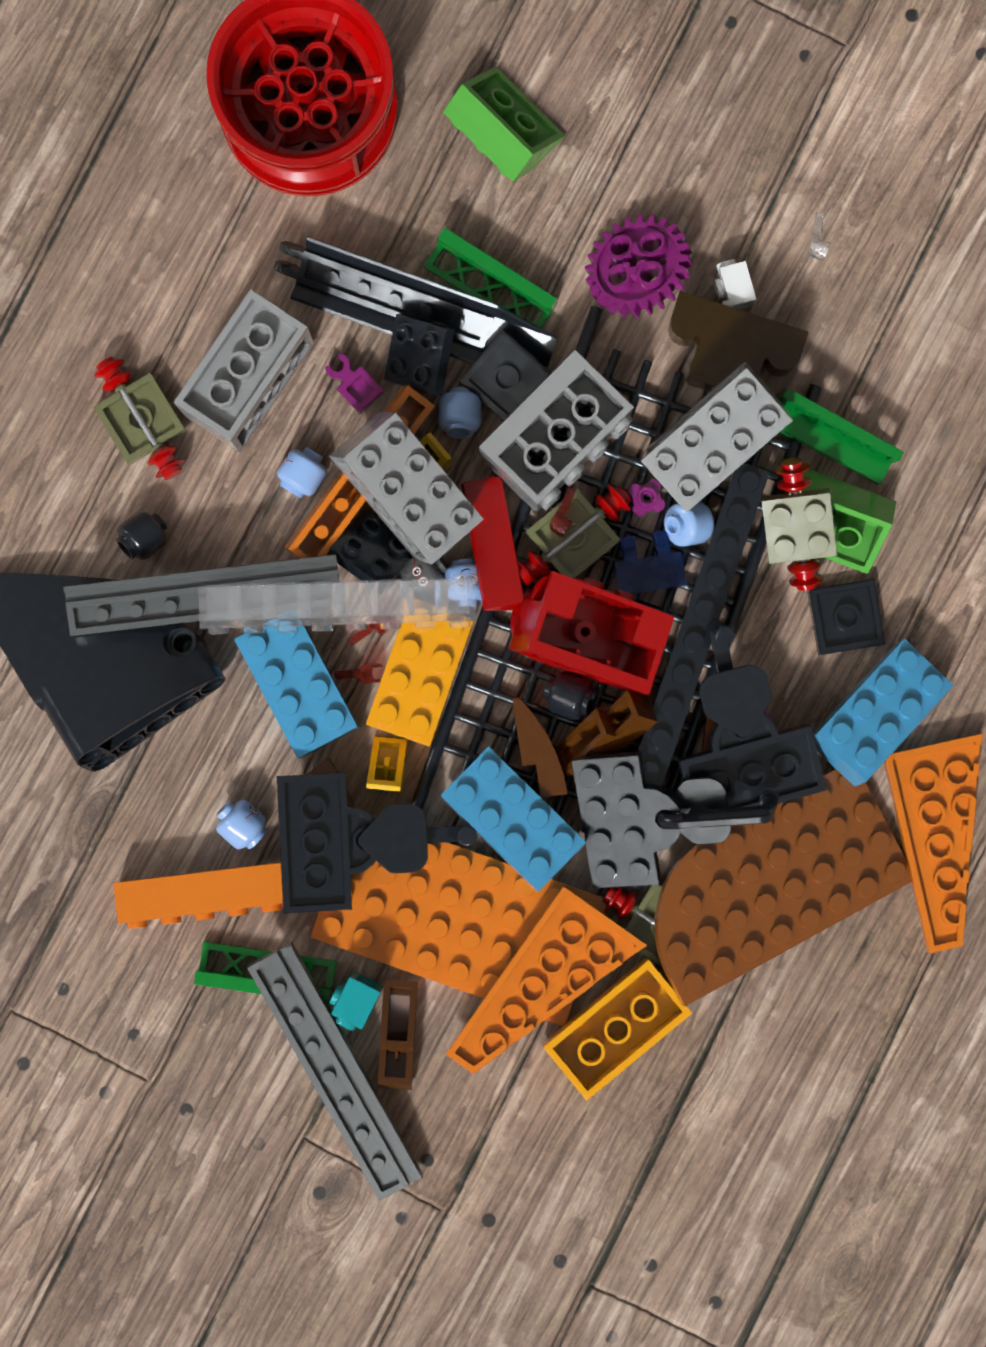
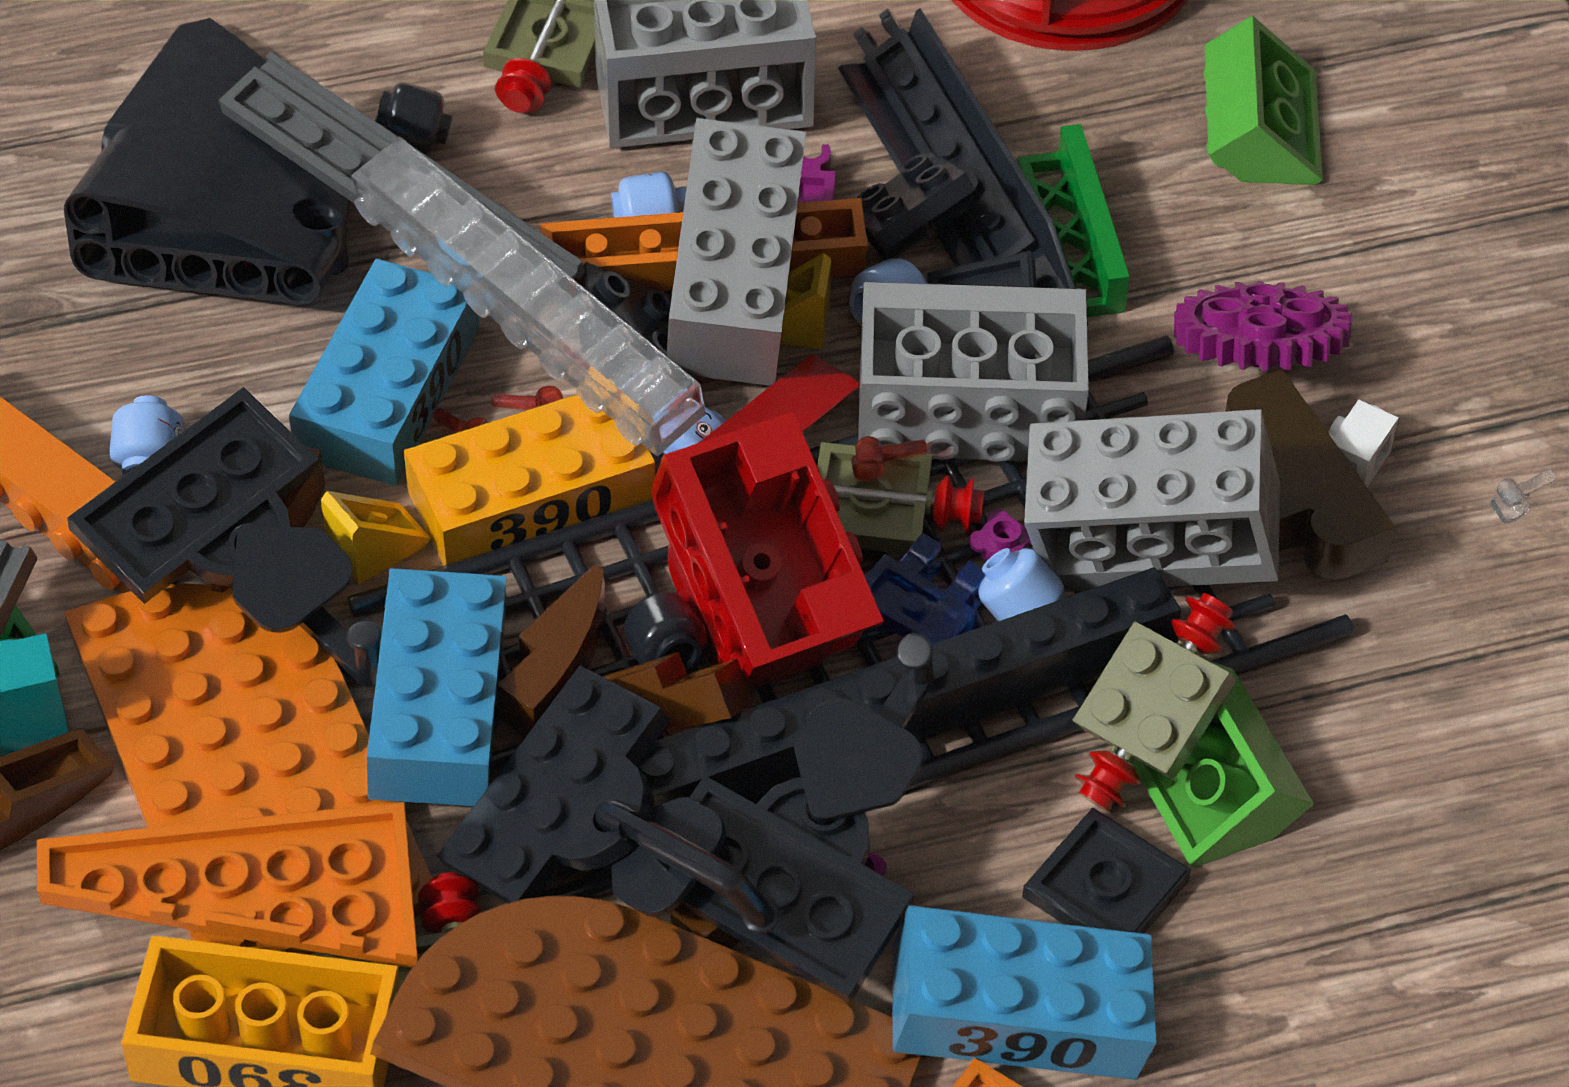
camera: 45 degrees right, 35 degrees down
green fence [776,388,904,485] -> none

